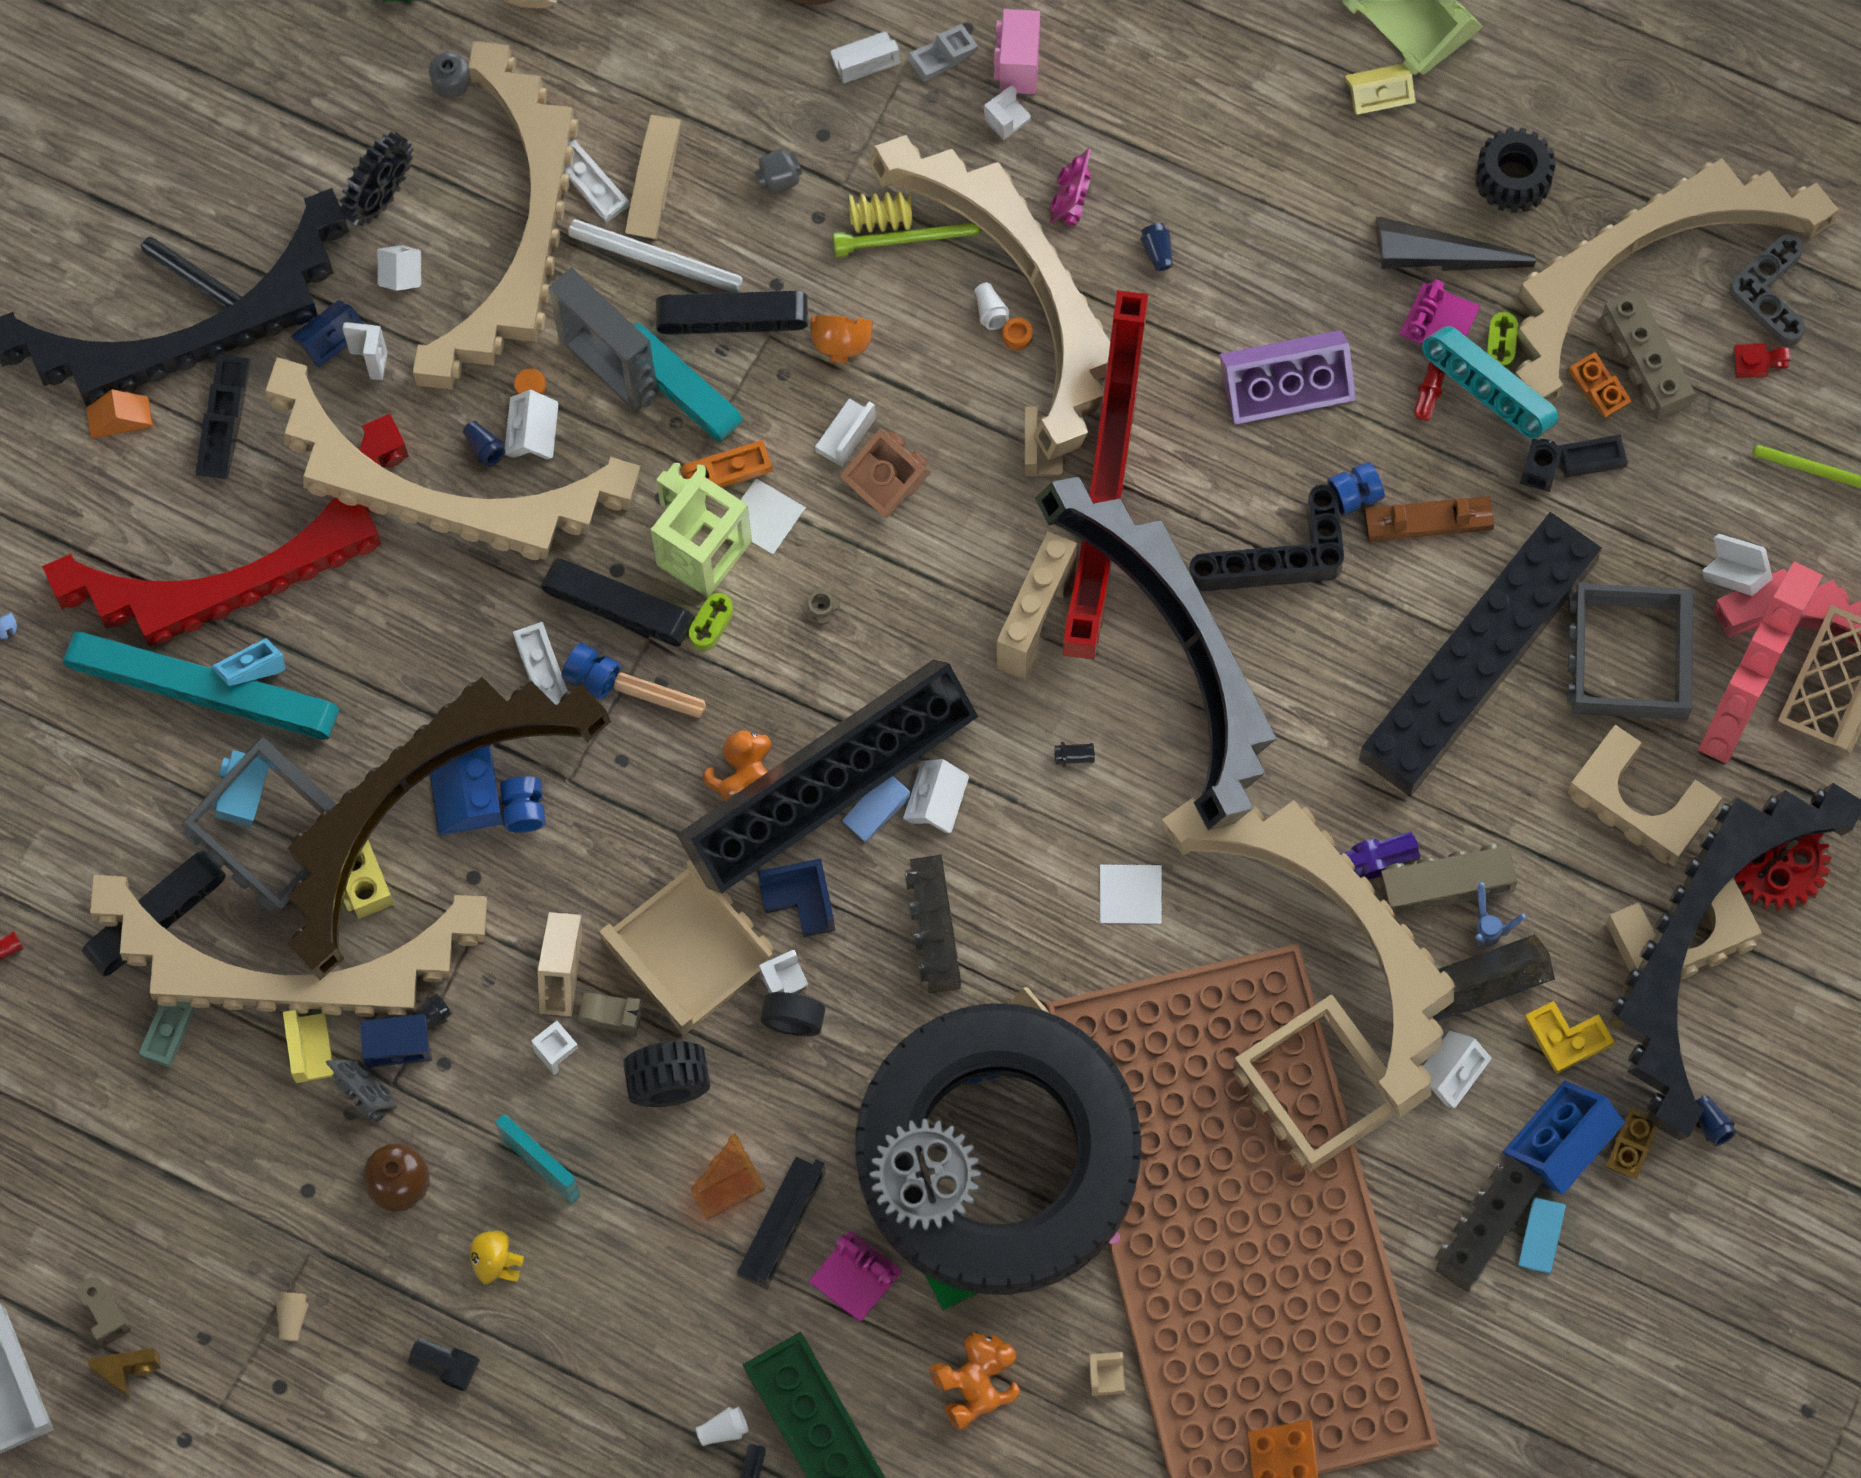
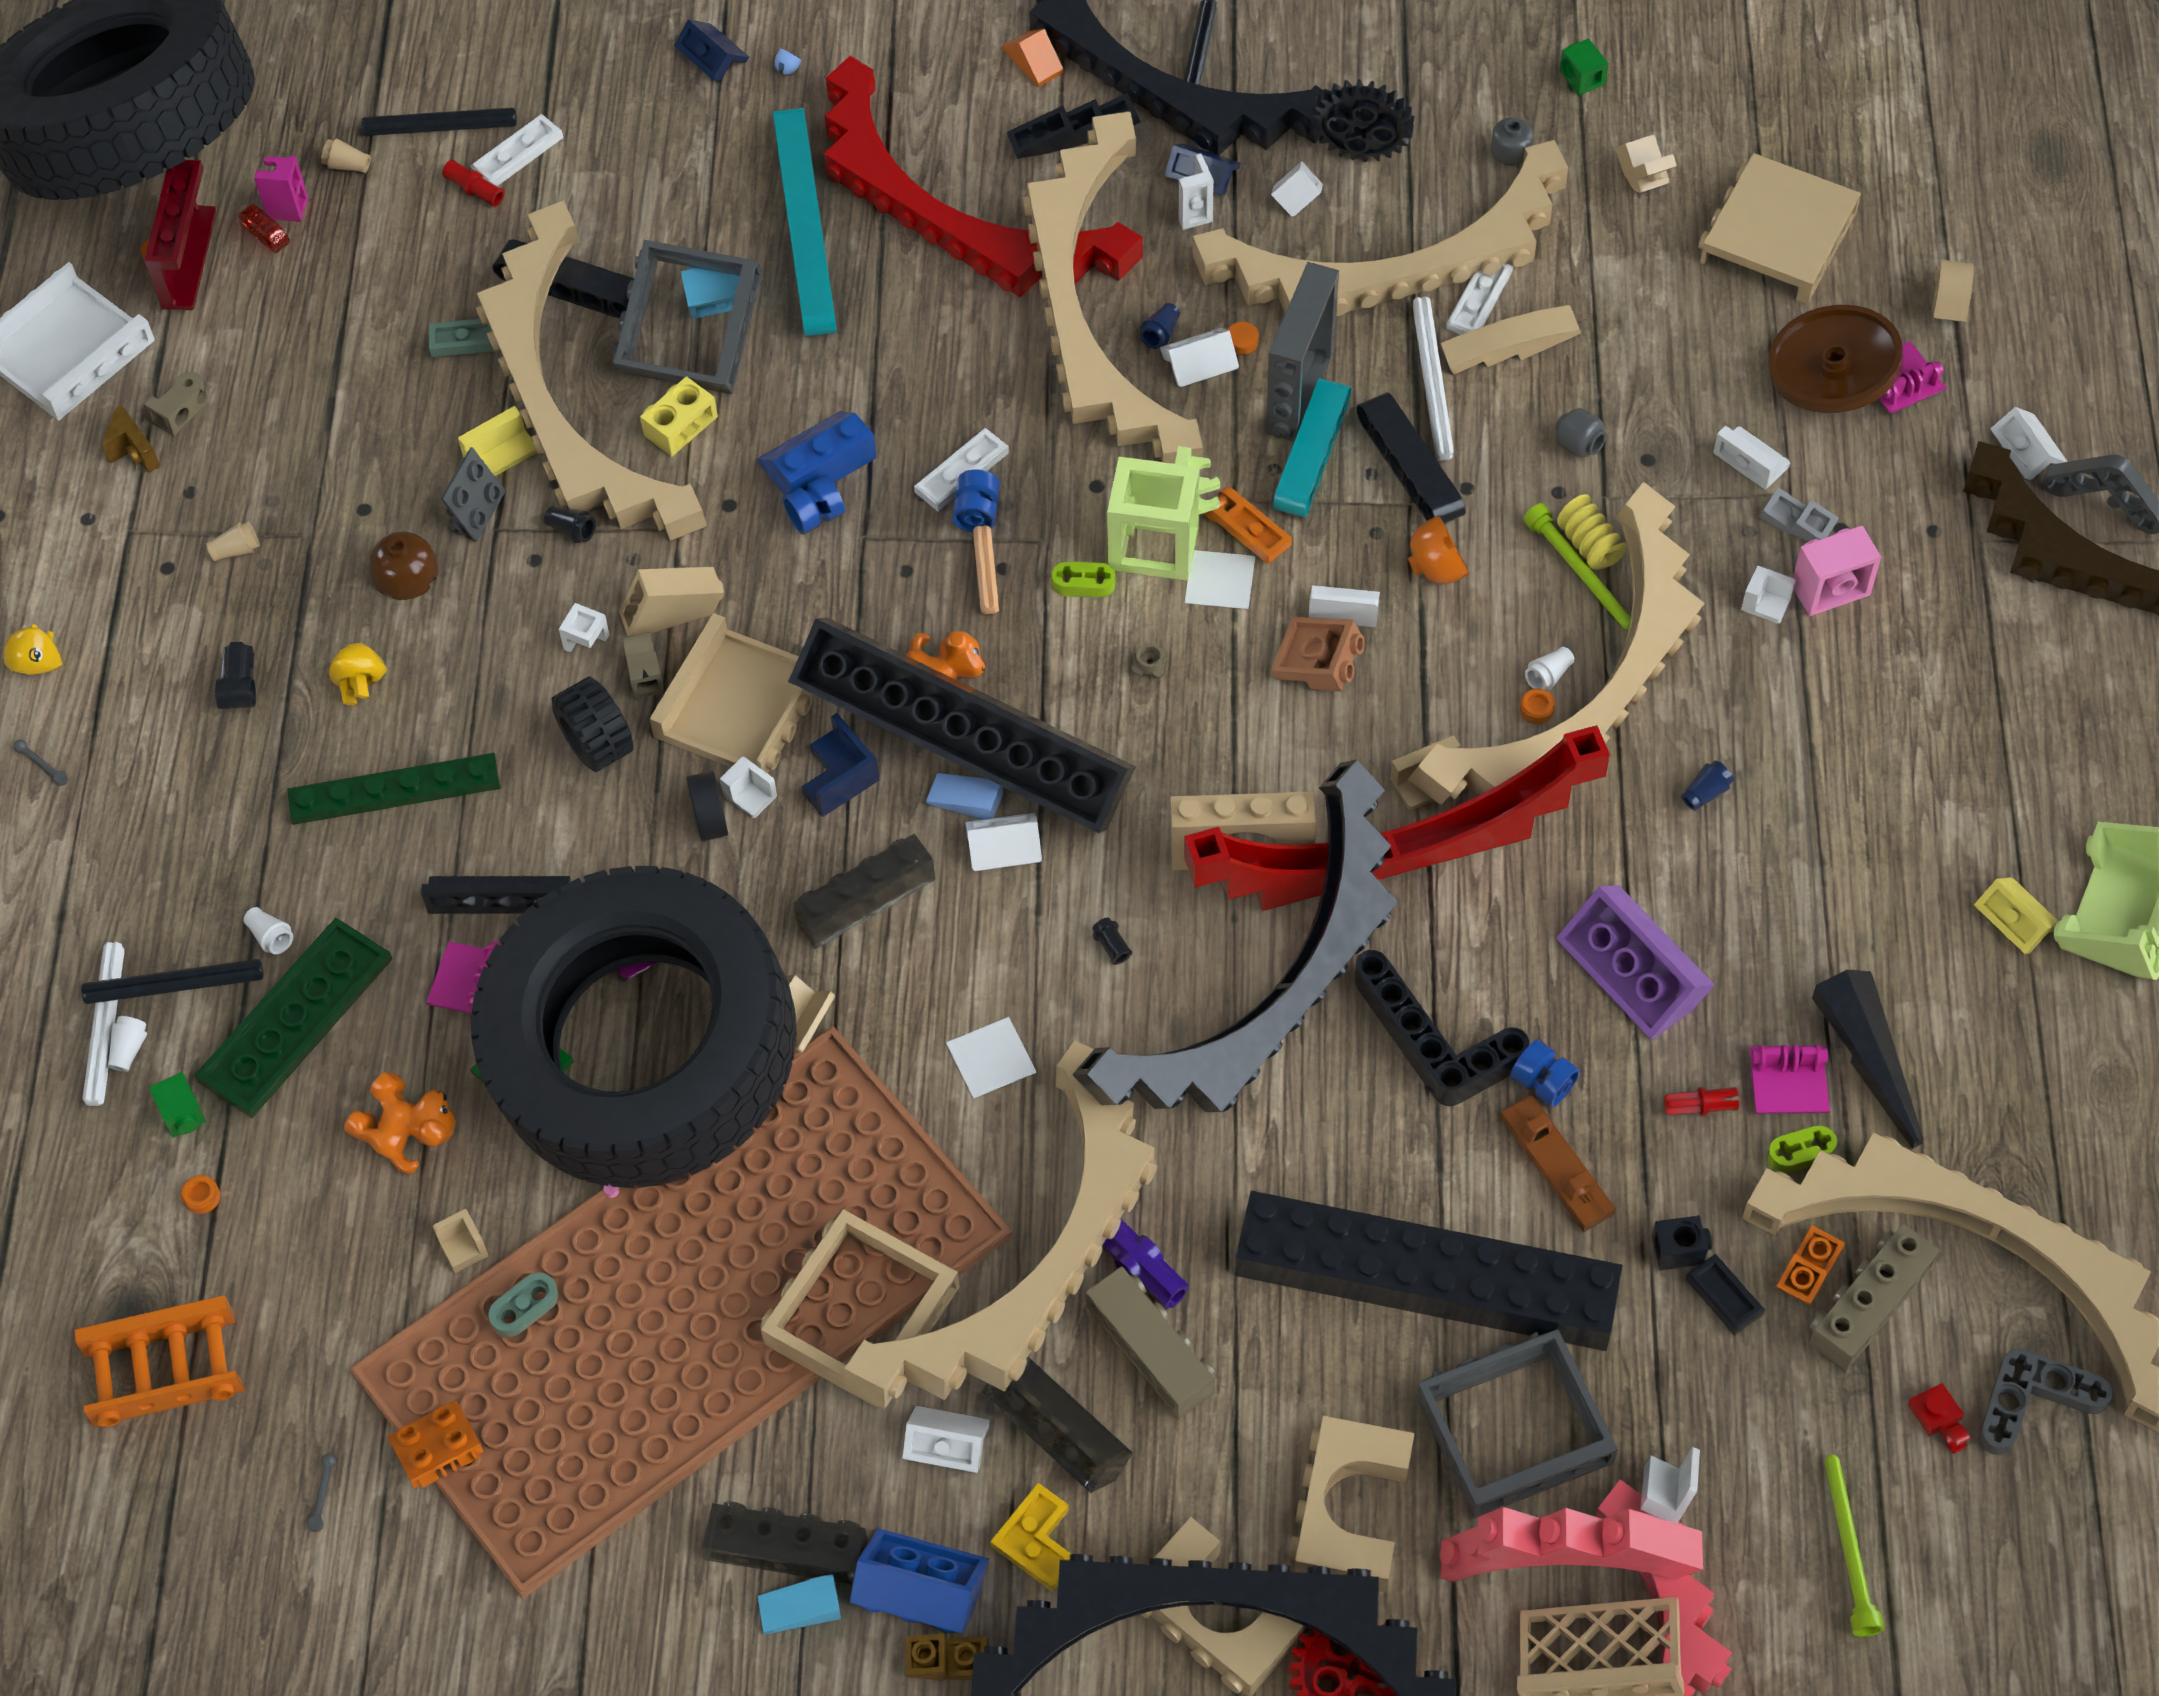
camera: 65 degrees right, 10 degrees down
medium azure slope [212,638,286,686] -> none
dark brown arch [287,677,611,980] -> none
dark blue panel [360,1014,432,1068] -> none
teal tile [495,1114,580,1204] -> none
black beam [541,558,695,647] -> none
clear orange wing [691,1132,765,1220] -> none
light grey gear [870,1119,980,1231] -> none
dark pink hinge [1050,148,1091,226] -> none
teal beam [1422,326,1558,439] -> none
black tyre [1475,127,1556,213] -> none
medium blue plant [1475,882,1526,947] -> none
none -> dark green plate [287,753,501,825]
none -> sand green plate [489,1273,558,1337]

